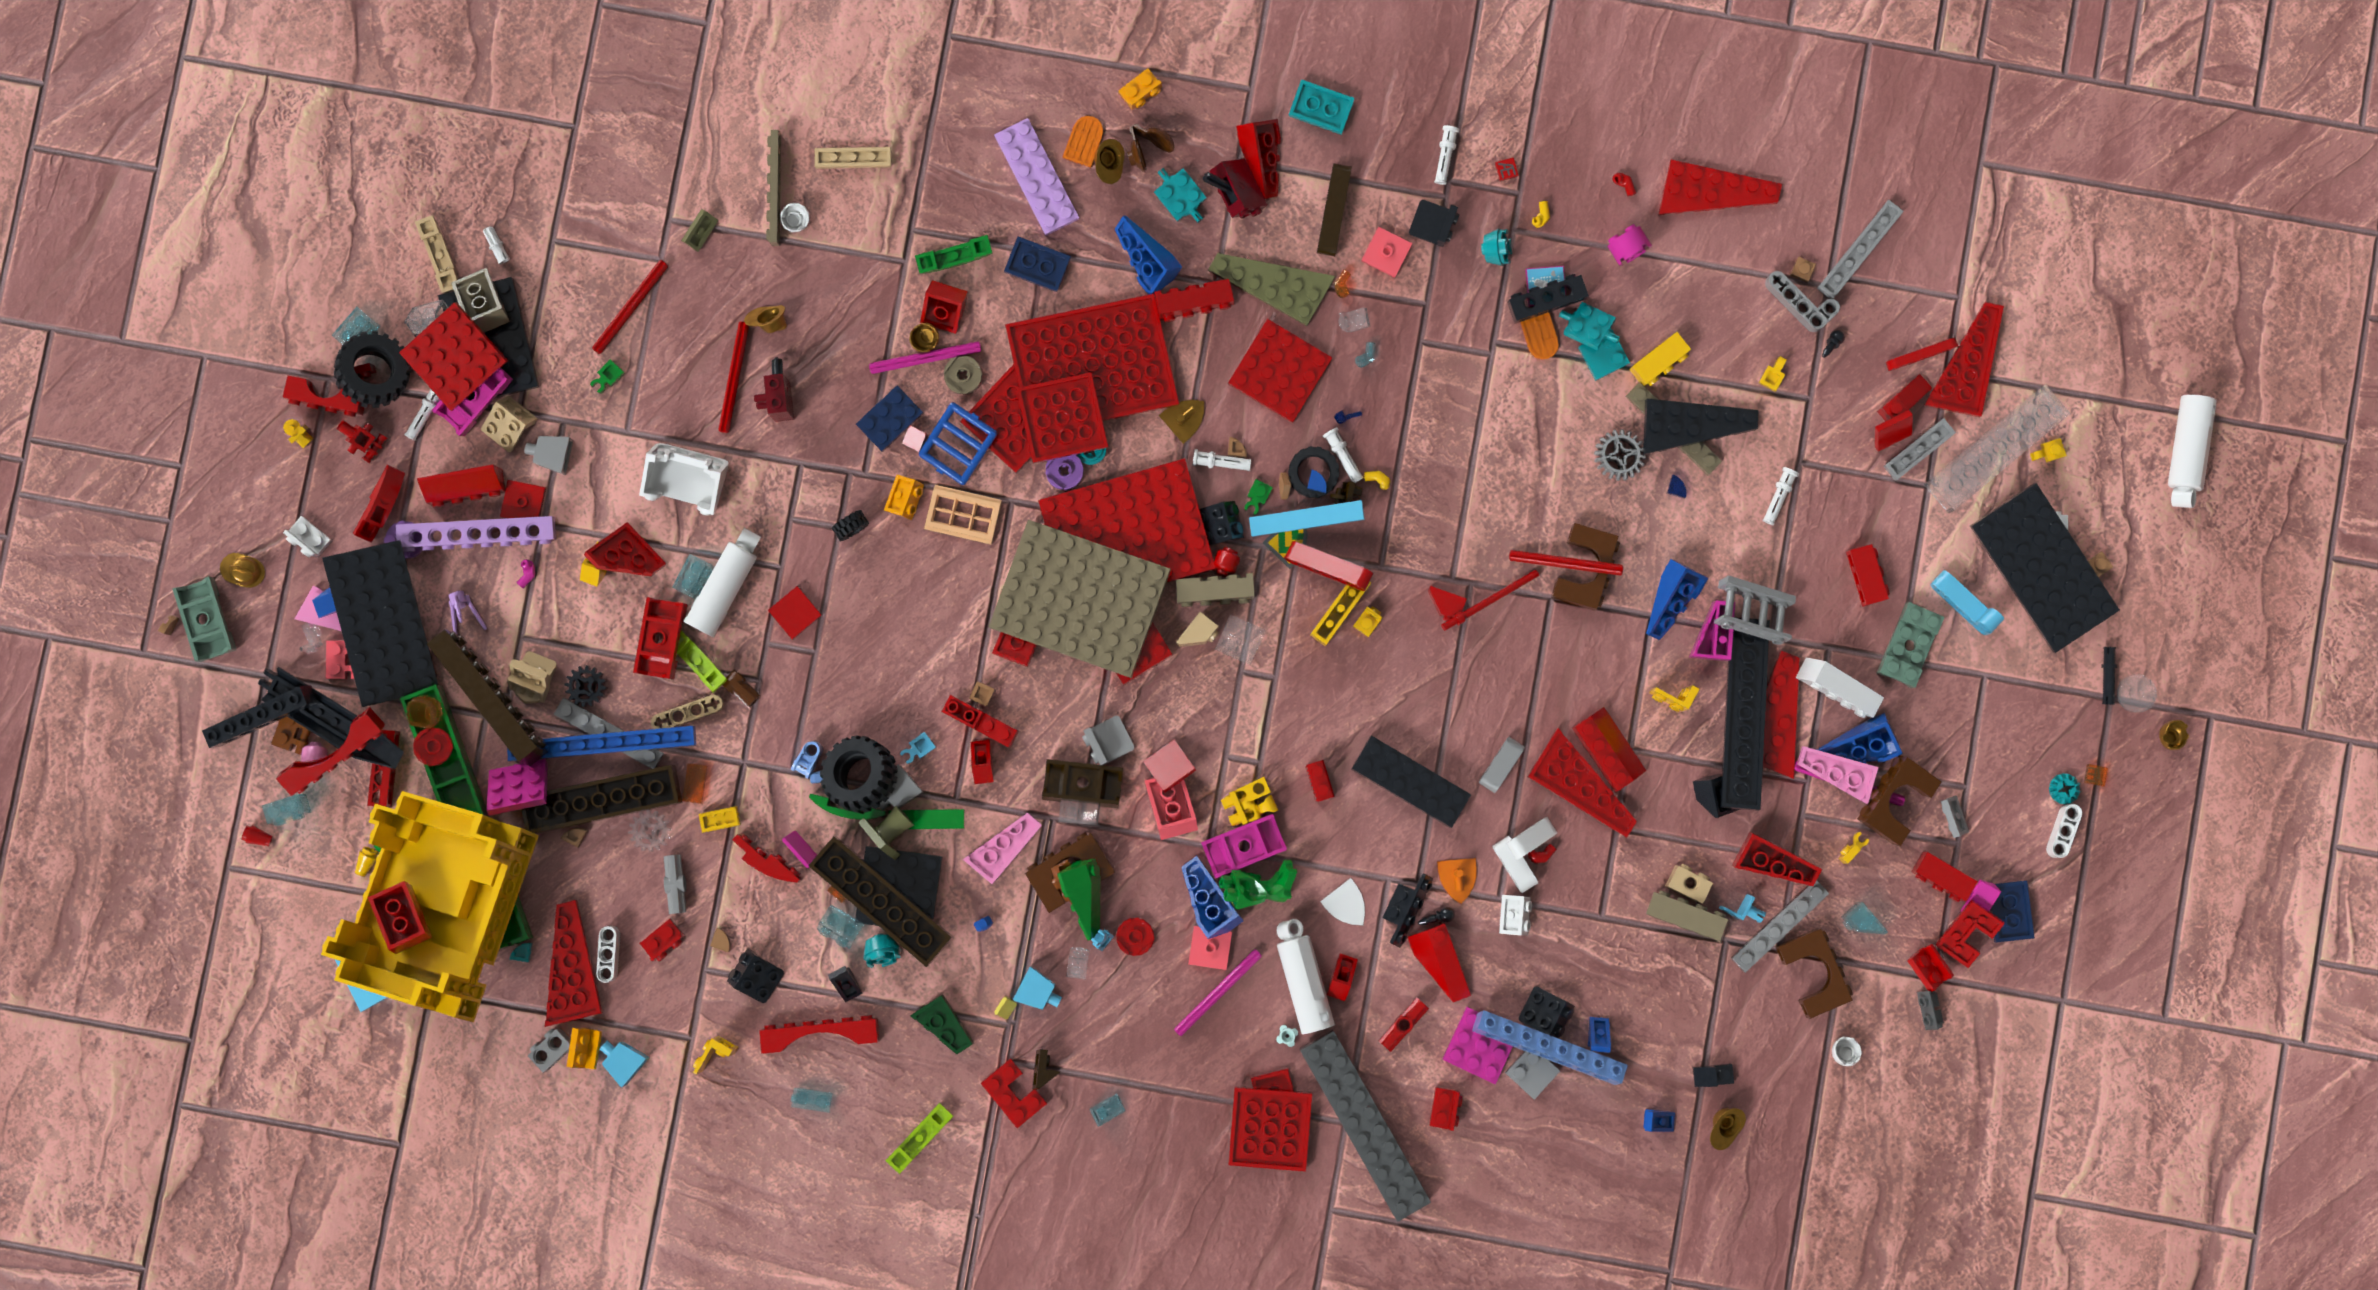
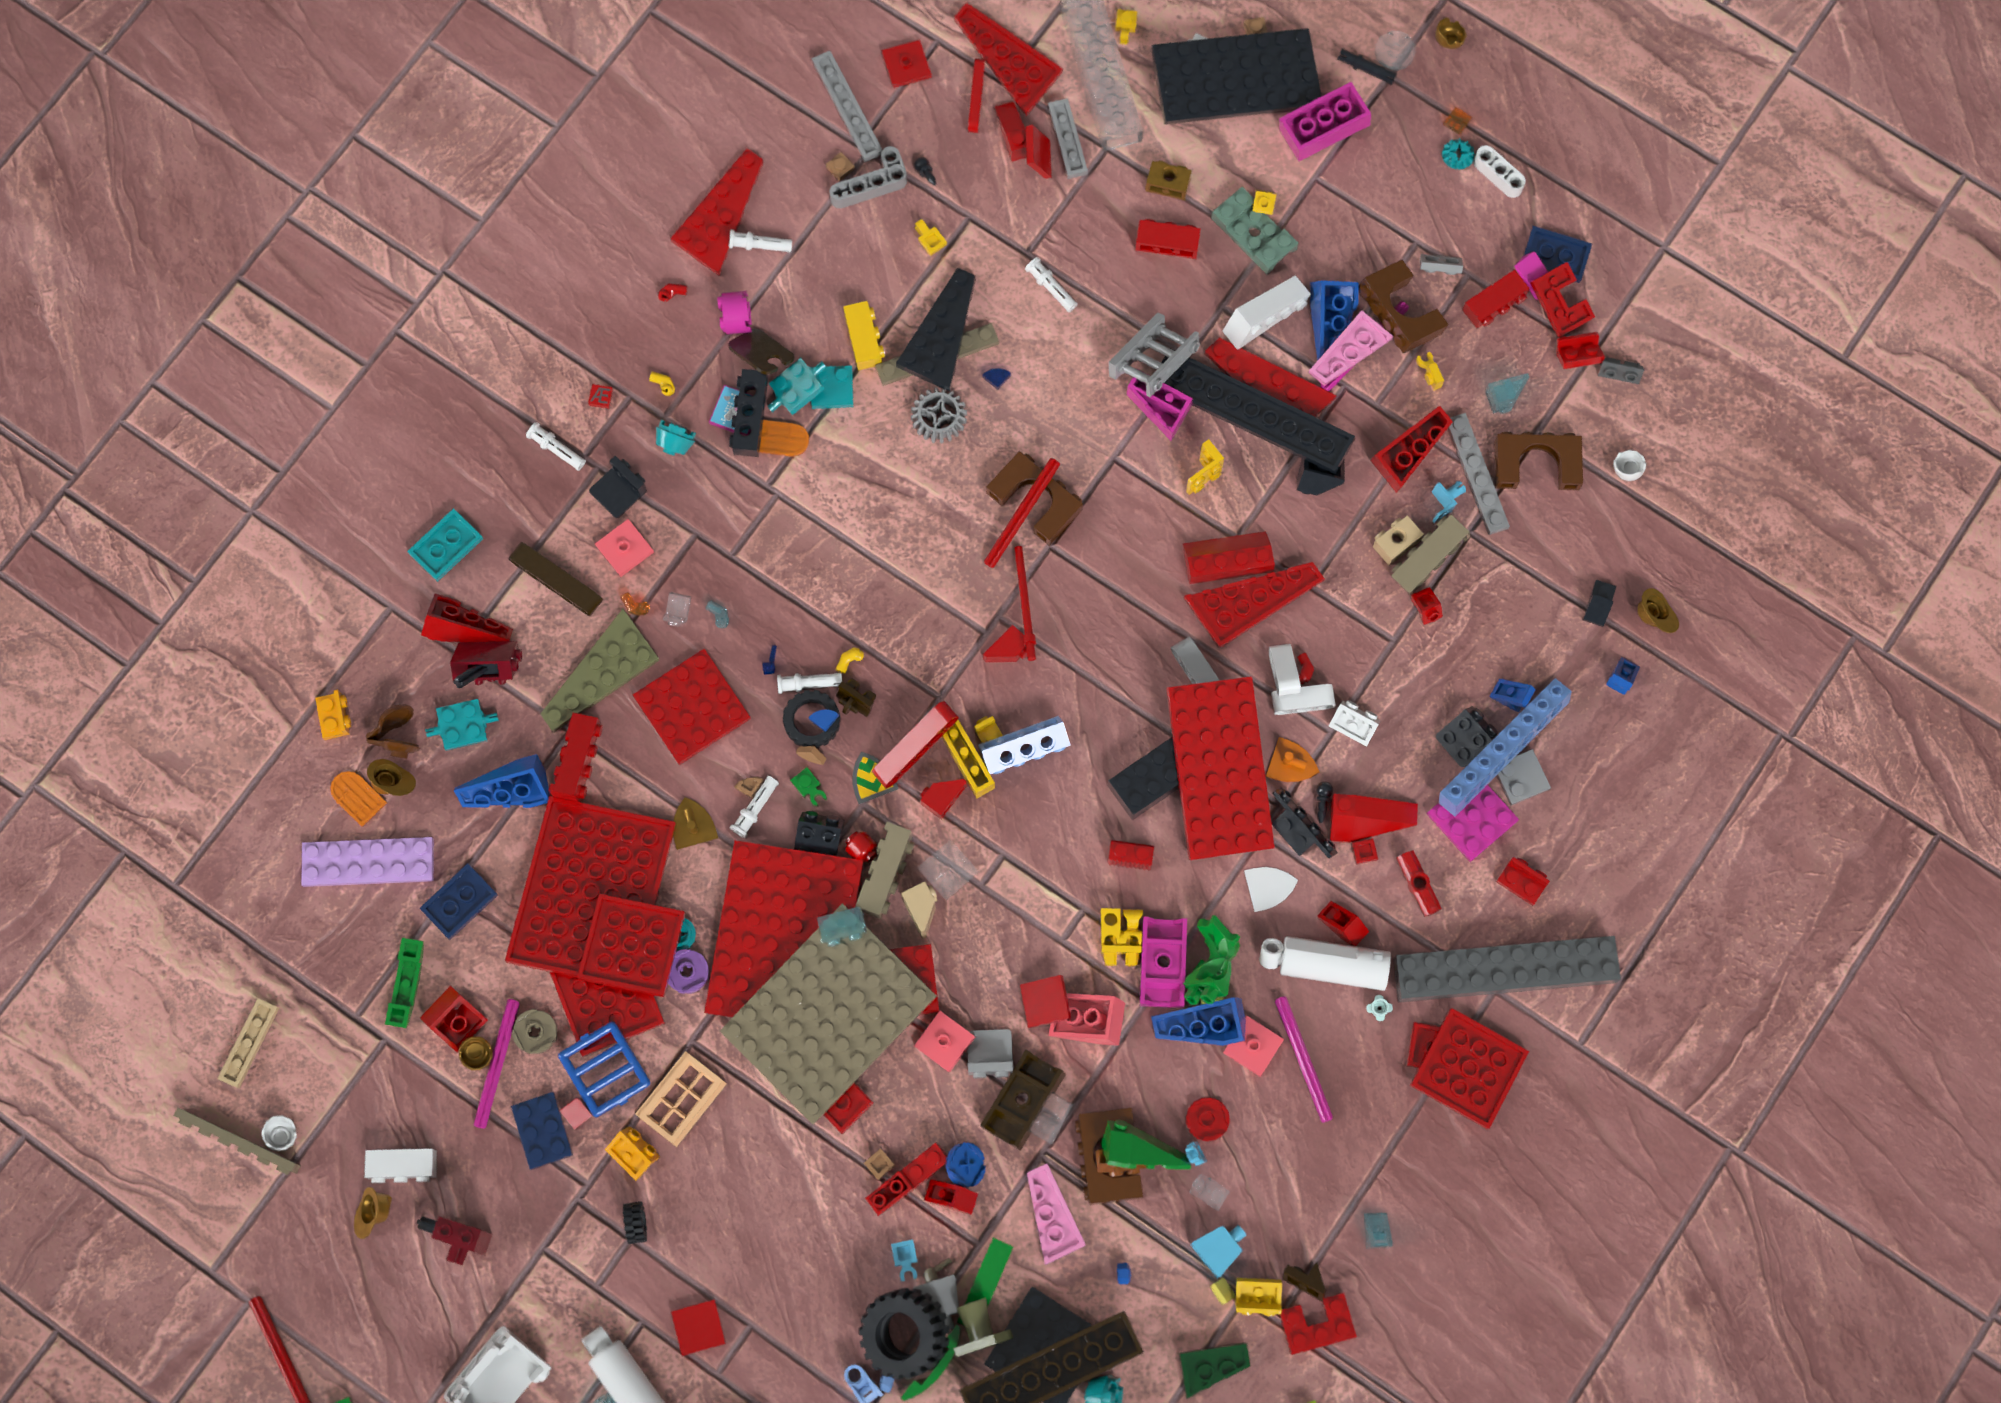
camera: 65 degrees left, 10 degrees down
olive plate [681,209,718,252] -> none
red axle [718,321,749,433] -> none
medium azure tile [1249,500,1365,537] -> none
blue wedge [1646,559,1708,640] -> none
medium azure beam [1930,570,2004,635] -> none
none -> white brick [365,1149,437,1183]
none -> dark brown piece [728,329,794,375]
none -> white pin [729,230,792,253]
none -> clear light blue bracket [817,906,867,947]
none -> red plate [881,39,932,88]
none -> coral plate [914,1011,976,1073]
none -> red slope [920,779,967,820]
none -> dark tan hand [924,1258,952,1283]
none -> blue tile [946,1143,986,1188]
none -> brick [978,716,1070,774]
none -> pearl gold brick [1145,161,1192,201]
none -> red plate [1166,676,1275,860]
none -> yellow bracket [1235,1278,1282,1316]
none -> yellow bracket [1253,189,1276,215]
none -> dark pink brick [1279,82,1371,161]
none -> red tile [1352,838,1378,865]
none -> red bracket [1411,587,1443,625]

